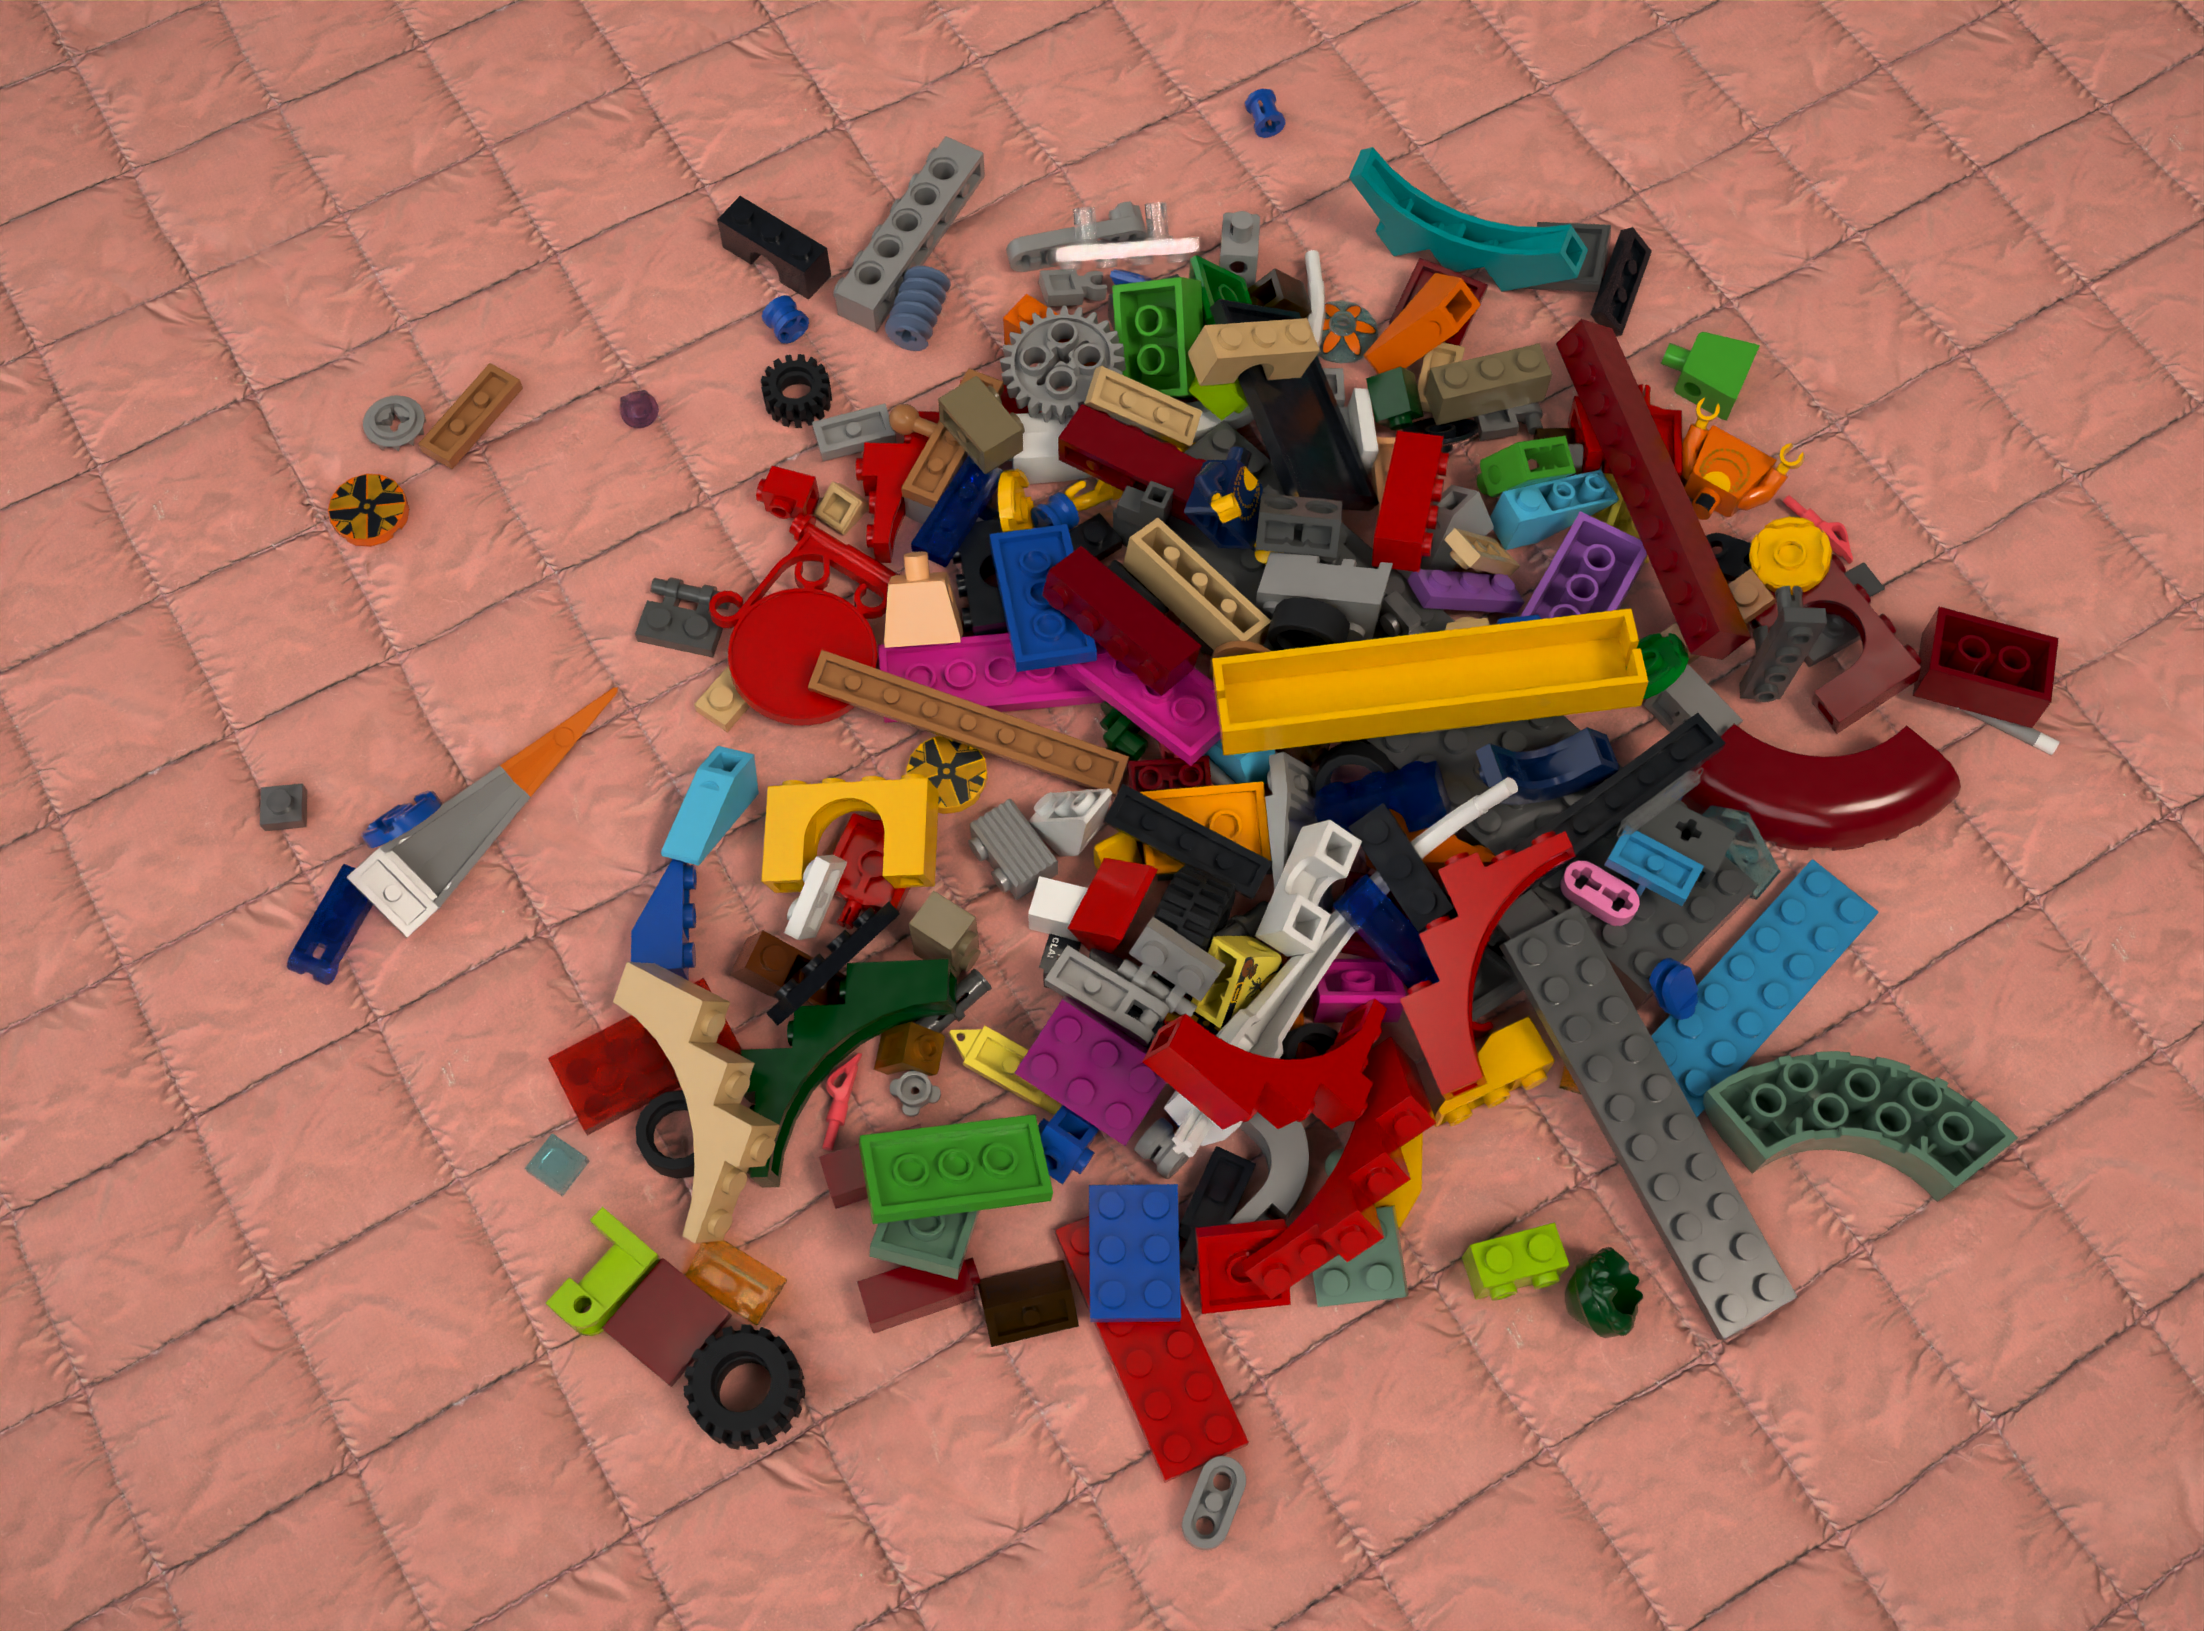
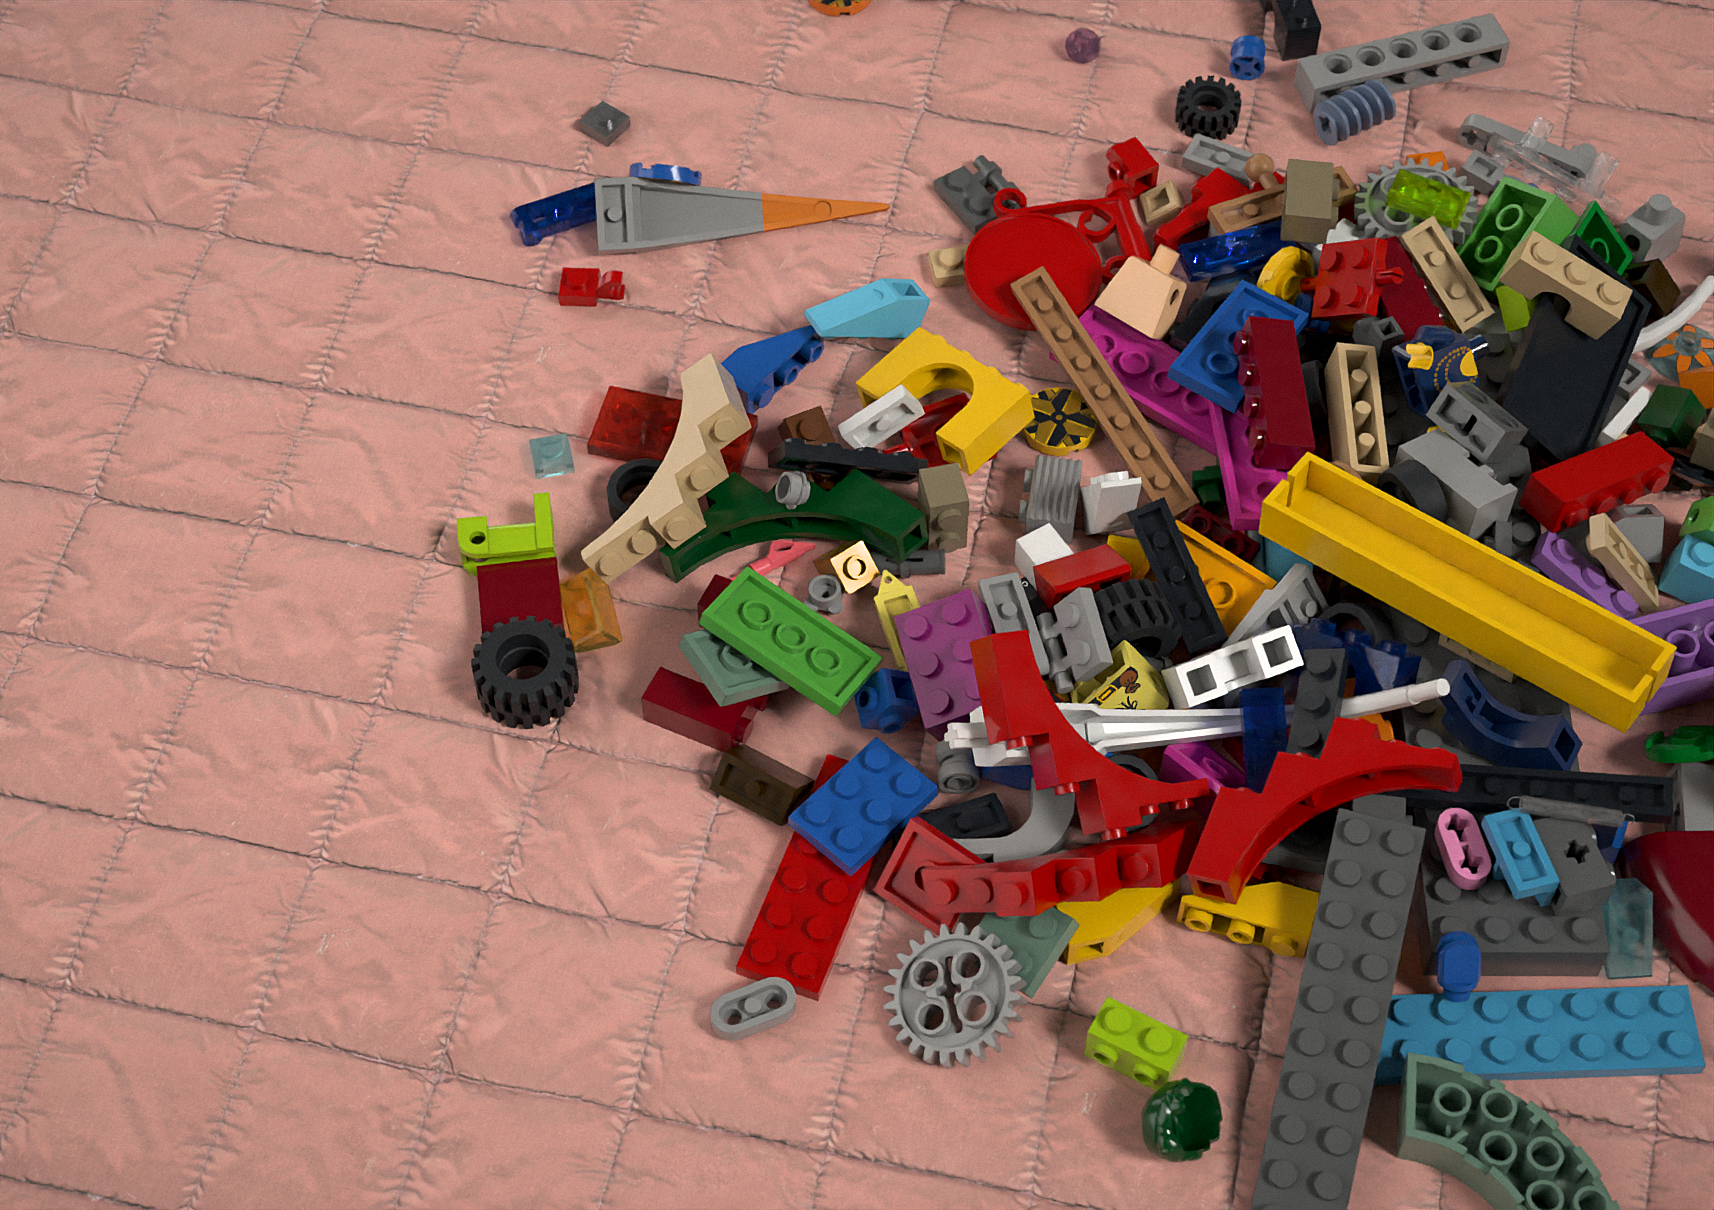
camera: 45 degrees right, 10 degrees down
none -> red plate [558,267,626,306]
none -> light grey plate [775,471,811,510]
none -> light grey gear [884,922,1027,1069]
none -> red plate [1299,237,1404,322]
none -> clear neon green plate [1385,169,1472,230]

